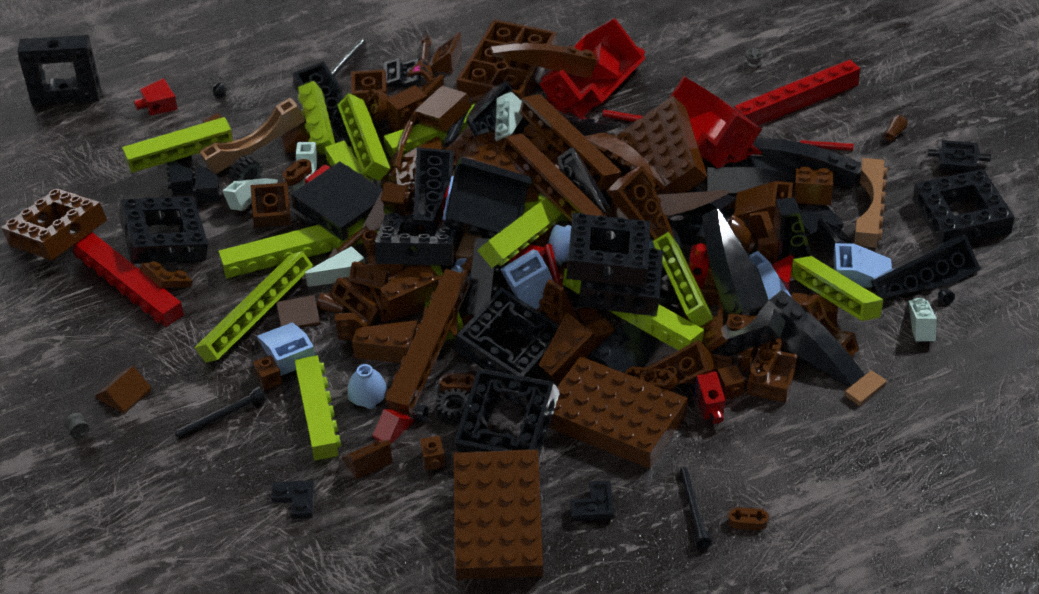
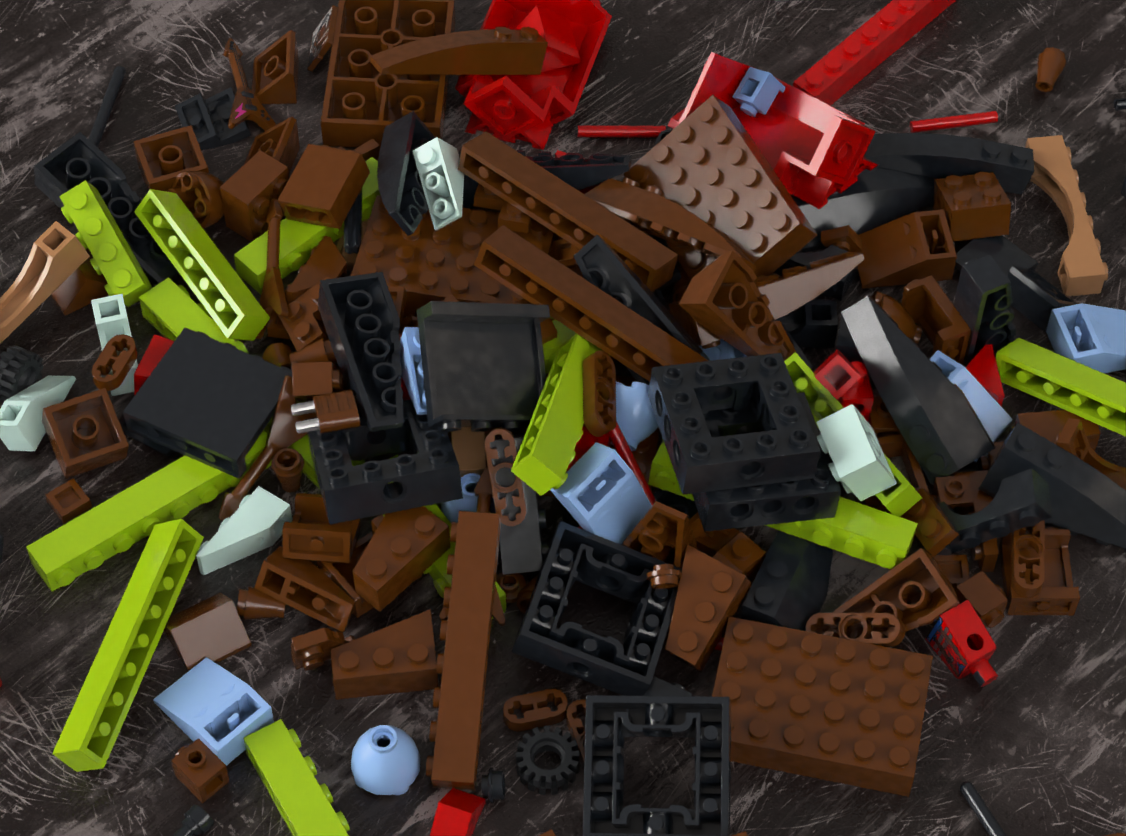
camera: 20 degrees left, 10 degrees up
none -> reddish brown plate [45,478,92,523]
none -> reddish brown piece [291,390,360,434]
none -> reddish brown piece [307,5,338,72]
none -> reddish brown beam [484,428,527,526]
none -> reddish brown beam [583,350,616,437]
none -> reddish brown plate [647,564,681,589]
none -> medium blue brick [732,67,786,117]
none -> red brick [814,349,861,400]
none -> light aqua brick [816,404,897,501]
none -> reddish brown plate [821,225,862,252]

